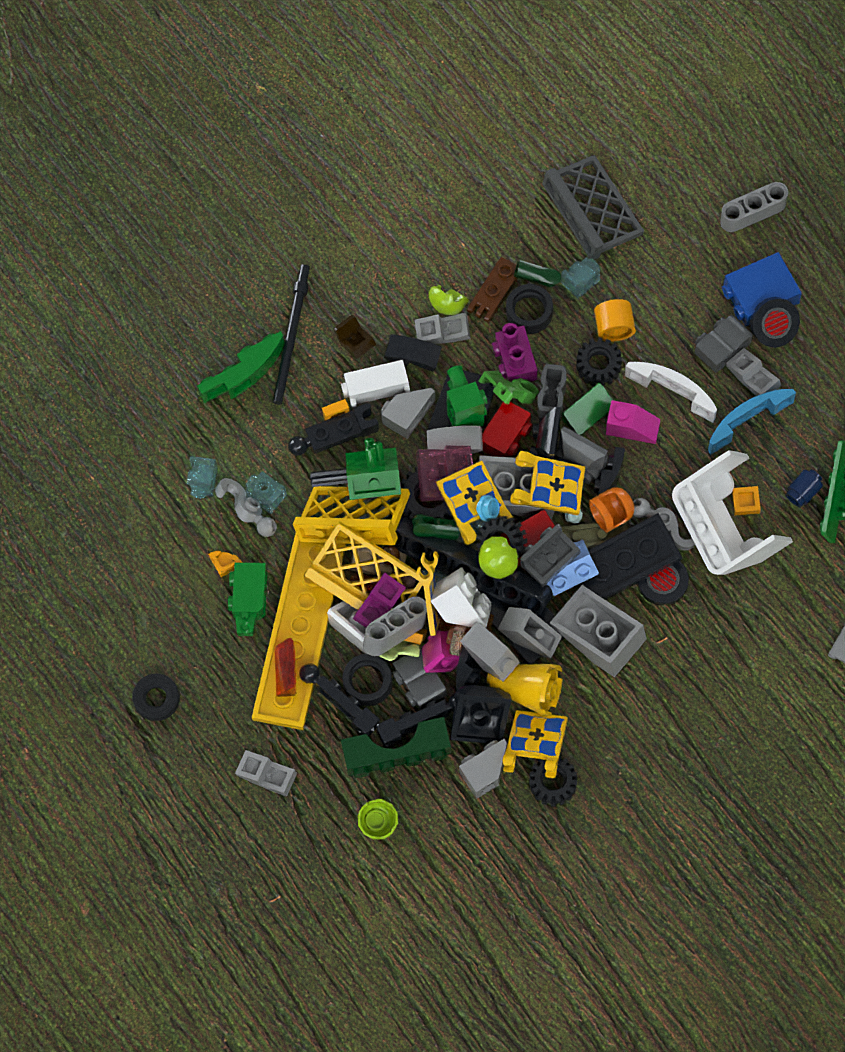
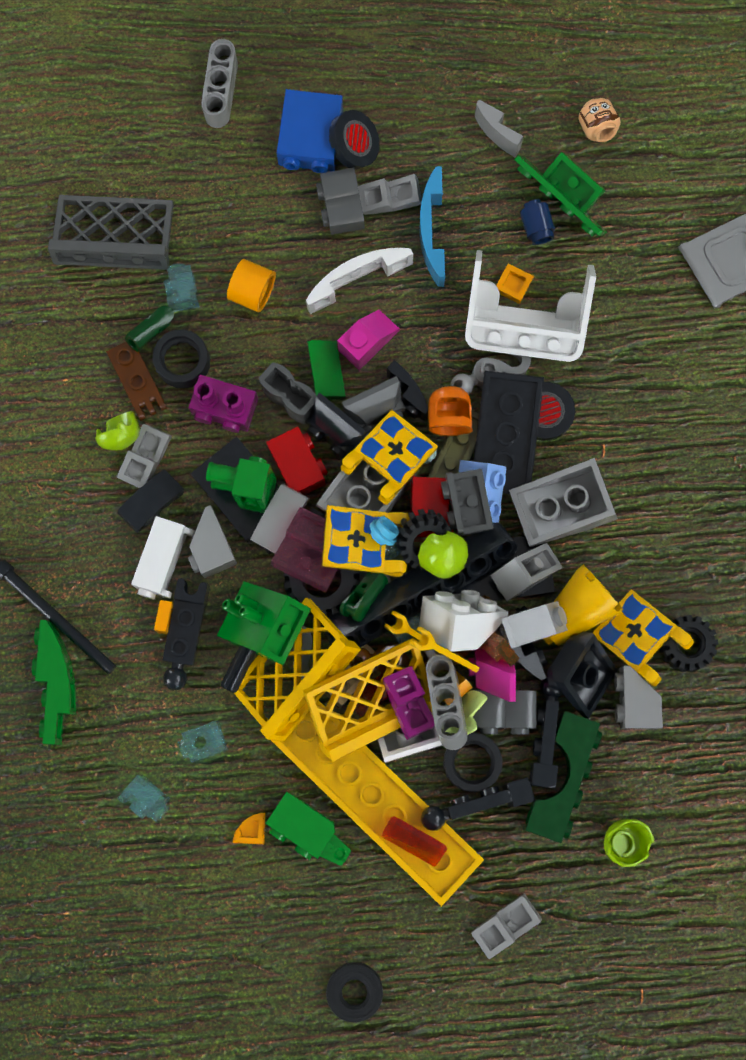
camera: 60 degrees left, 10 degrees up
light grey piece [215,478,277,537] -> none
dark brown bracket [334,315,376,359] -> none
bright green piece [479,371,539,404] -> none
black tyre [576,337,622,386] -> none

